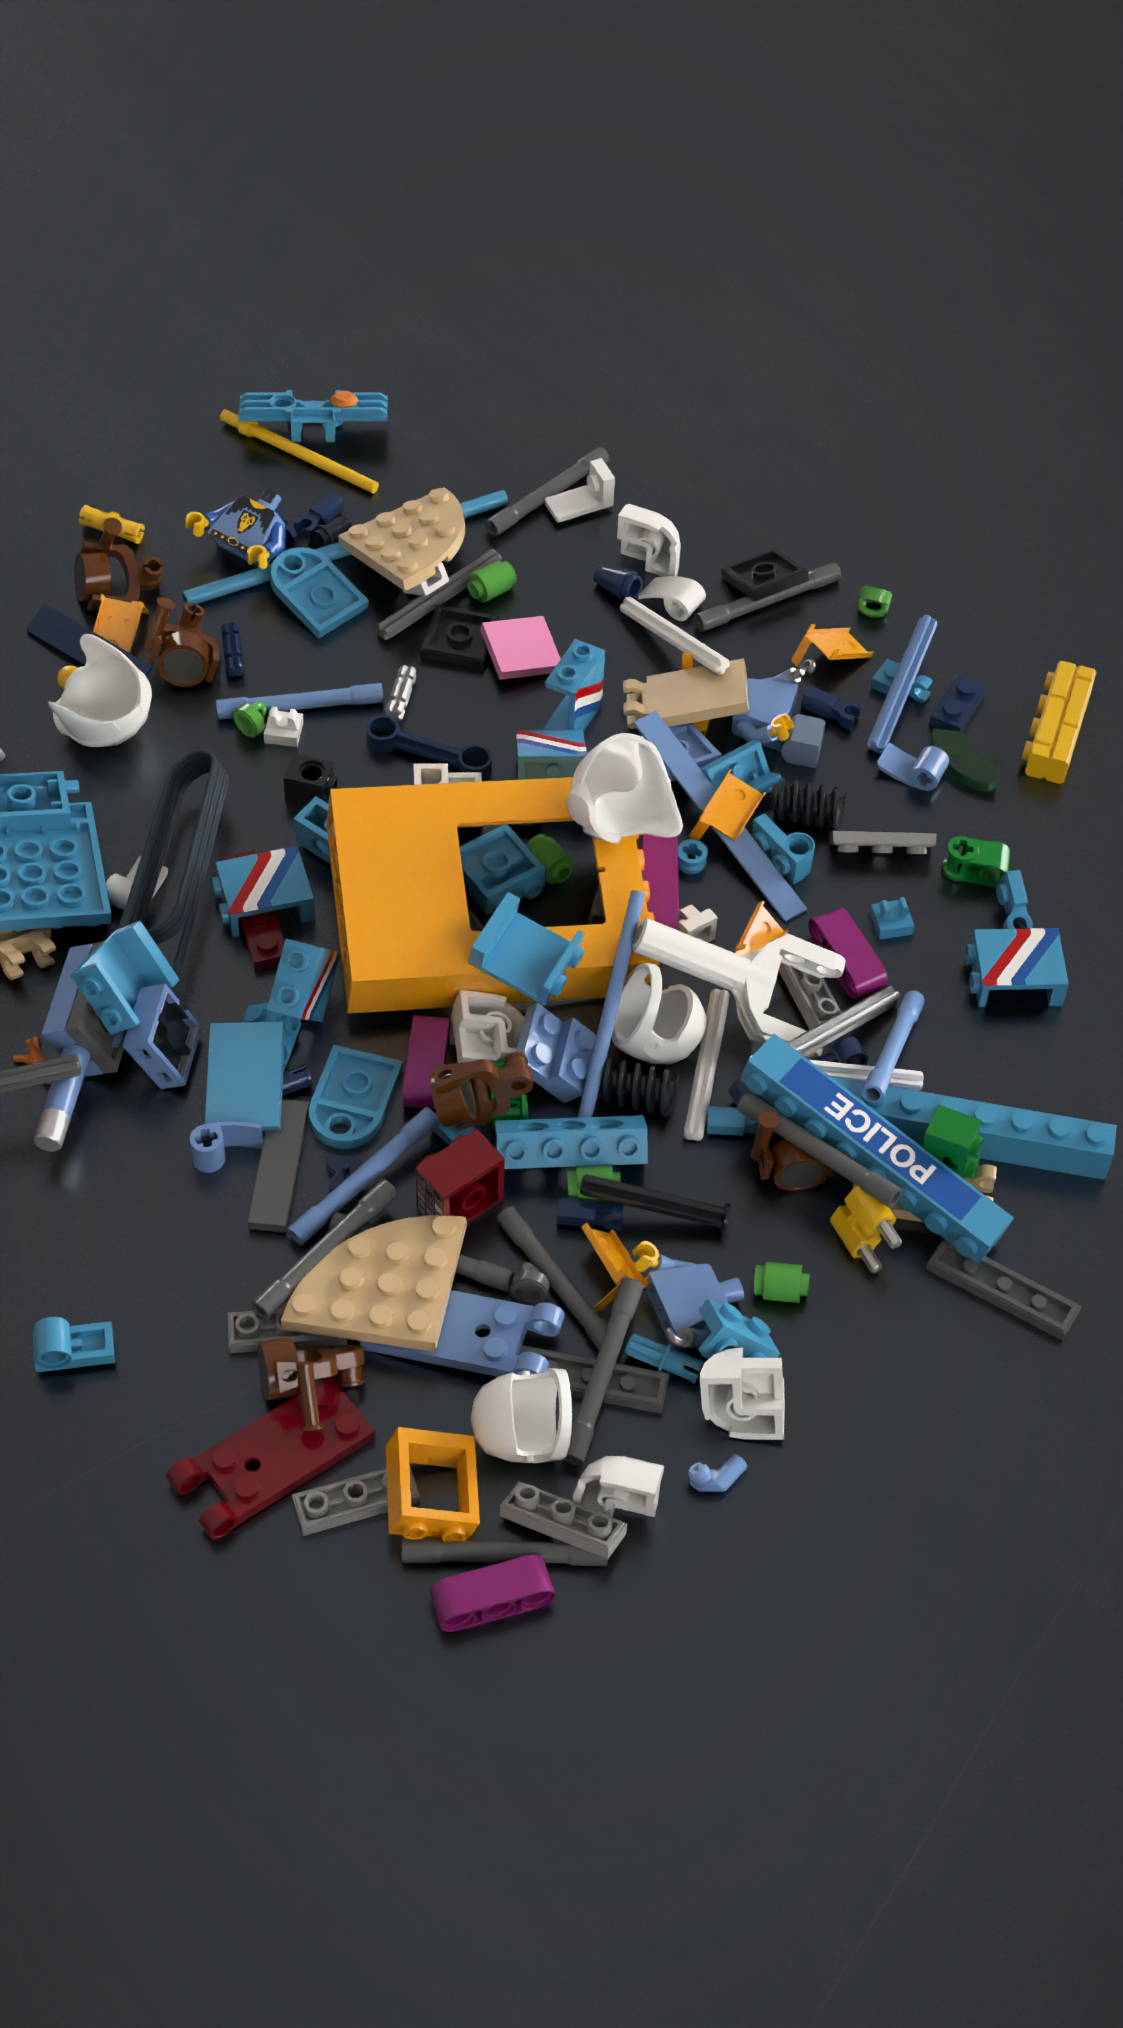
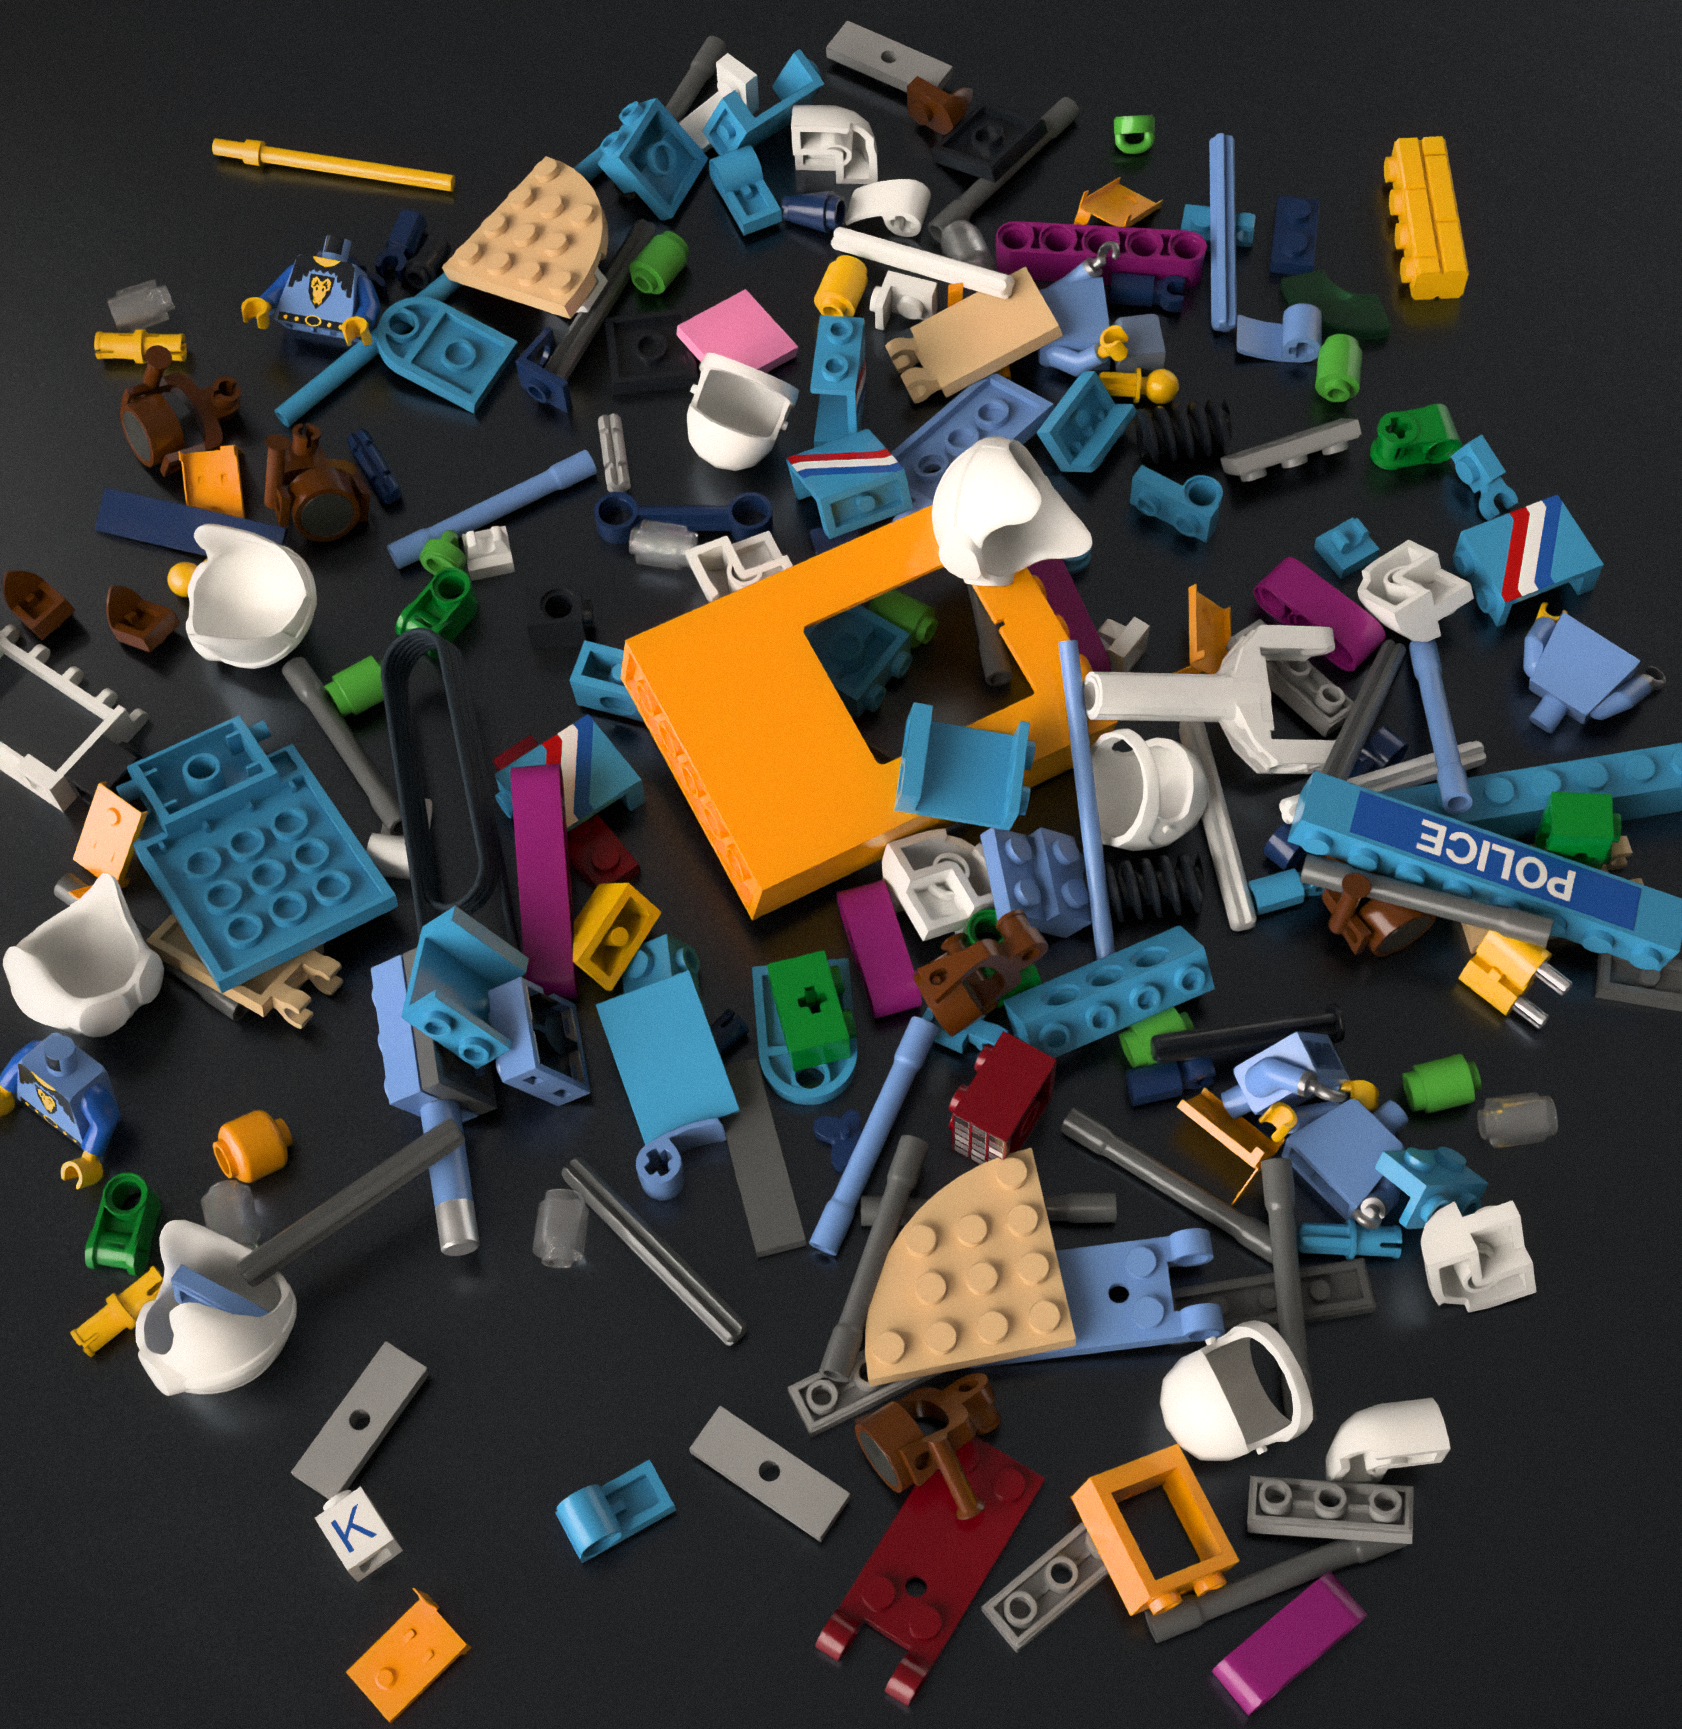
camera: 15 degrees left, 10 degrees up
orange bar [13,1036,52,1084] -> none
dark azure piece [238,390,388,442] -> none
dark azure panel [267,938,341,1022] -> none
dark grey tile [510,1262,550,1305] -> none
medium blue piece [633,711,808,922] -> none
medium blue arm [688,1454,747,1492] -> none
light orange piece [689,769,766,841] -> none
none -> reddish brown plate [106,585,180,652]
none -> clear brick [107,279,175,333]
none -> dark grey piece [282,657,404,836]
none -> bright green brick [324,655,384,718]
none -> green piece [395,568,479,658]
none -> magenta beam [511,763,579,999]
none -> dark blue bracket [516,327,573,413]
none -> clear brick [532,1189,589,1269]
none -> dark grey axle [561,1157,748,1346]
none -> yellow slope [573,883,662,991]
none -> dark azure plate [598,98,709,221]
none -> clear brick [629,519,698,571]
none -> white piece [687,352,799,471]
none -> light grey tile [689,1406,851,1542]
none -> dark azure panel [702,49,825,156]
none -> dark azure plate [709,145,782,236]
none -> green brick [767,950,857,1072]
none -> yellow brick [814,255,868,317]
none -> light grey tile [826,20,952,92]
none -> white bracket [870,270,938,330]
none -> reddish brown plate [907,76,973,135]
none -> clear brick [941,220,994,270]
none -> magenta beam [995,221,1207,289]
none -> yellow axle [1099,368,1179,404]
none -> medium blue torso [1221,1031,1379,1119]
none -> bright green brick [1315,334,1363,403]
none -> white brick [1357,540,1474,642]
none -> clear brick [1477,1092,1558,1148]
none -> medium blue torso [1523,602,1666,733]

